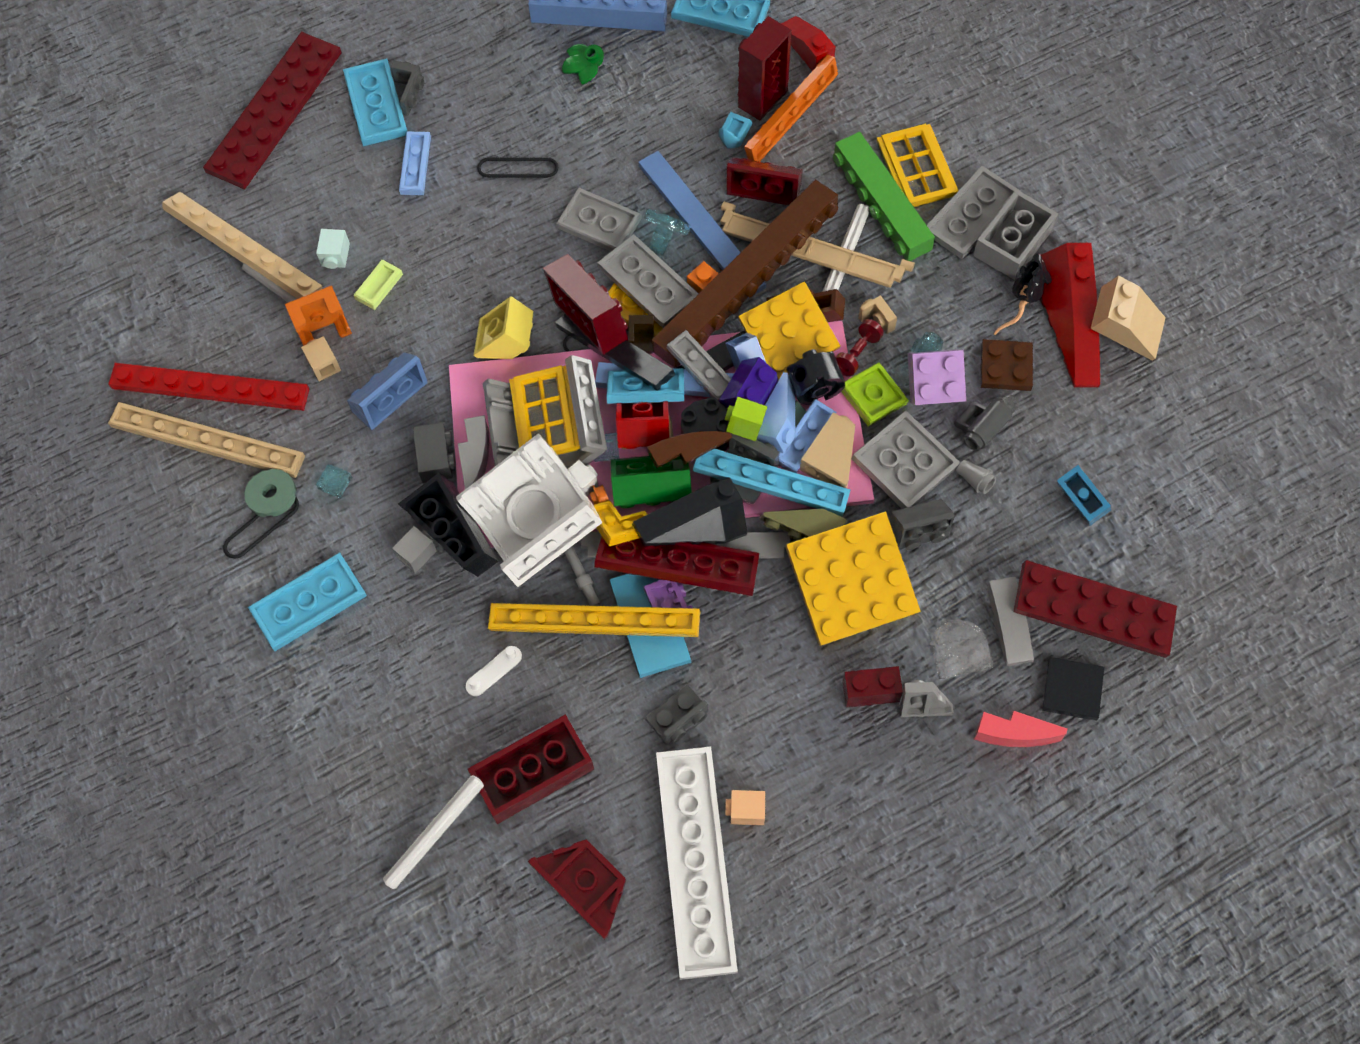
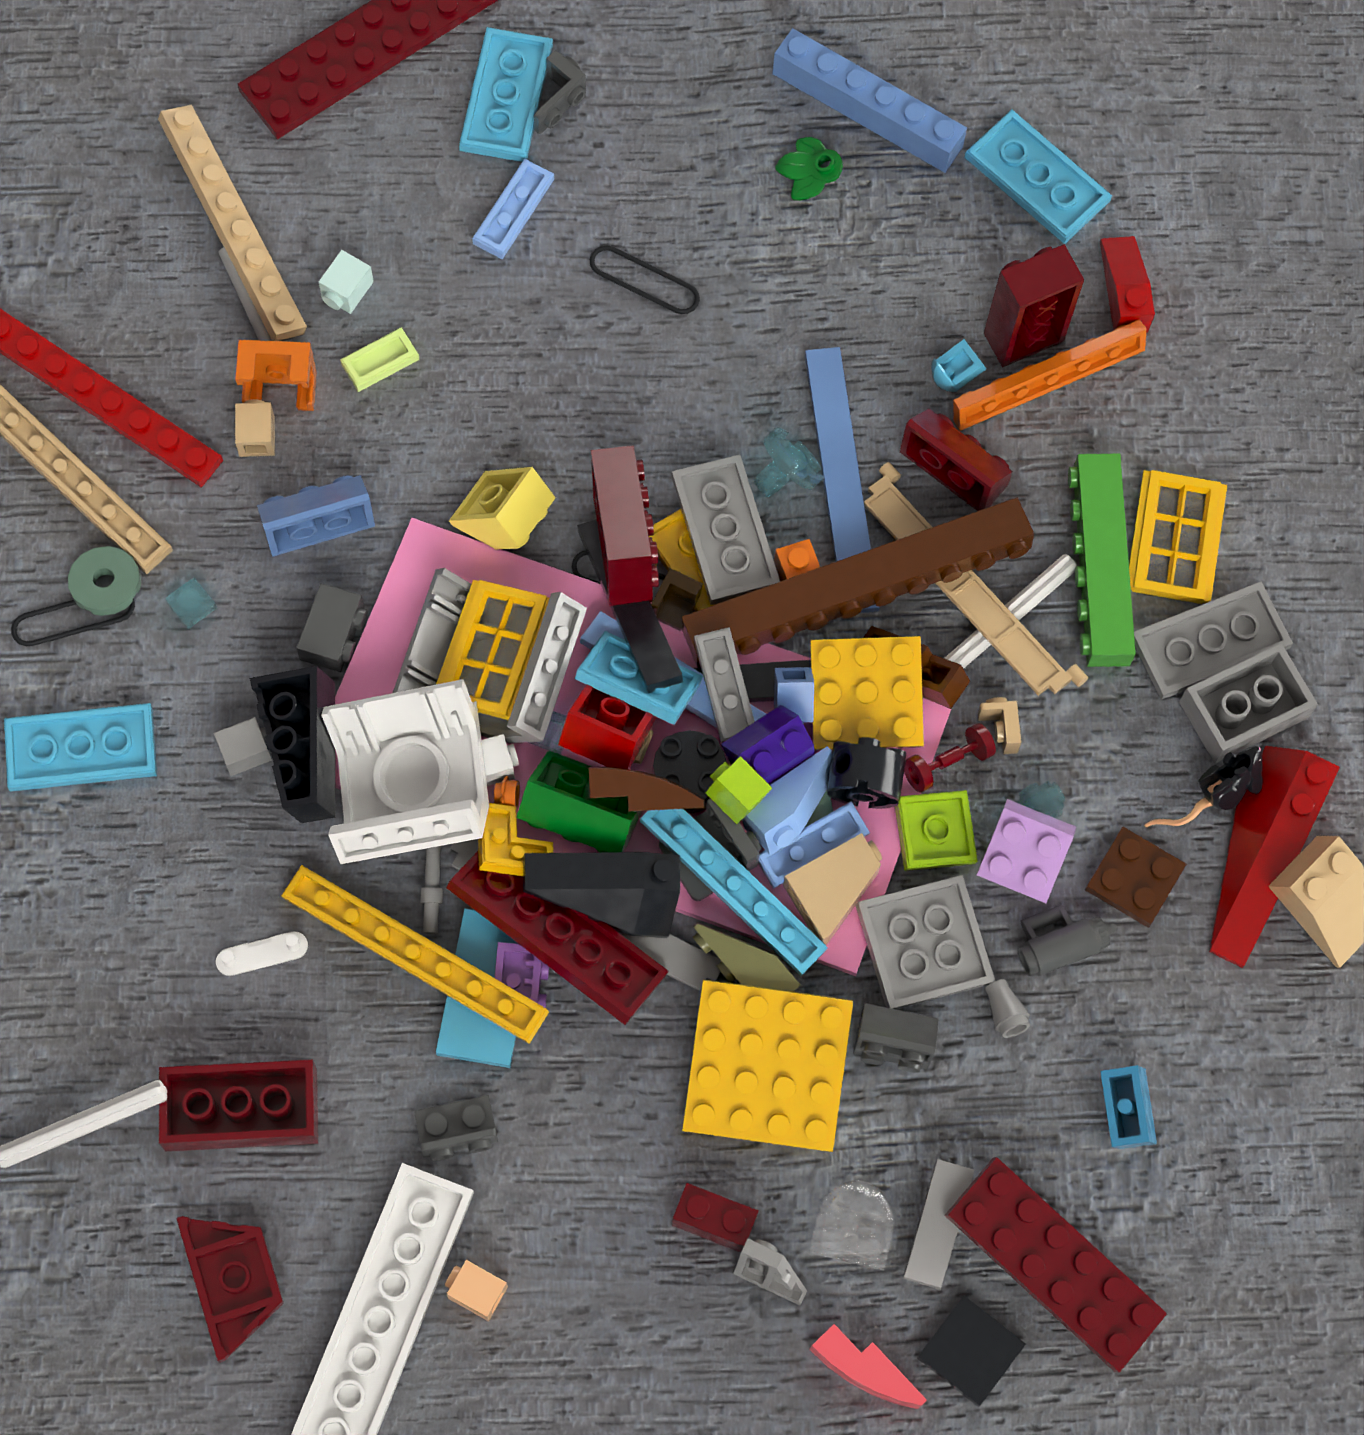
camera: 20 degrees right, 5 degrees up
light grey slope [458,415,489,489] -> none
light grey tile [556,188,642,251] -> none

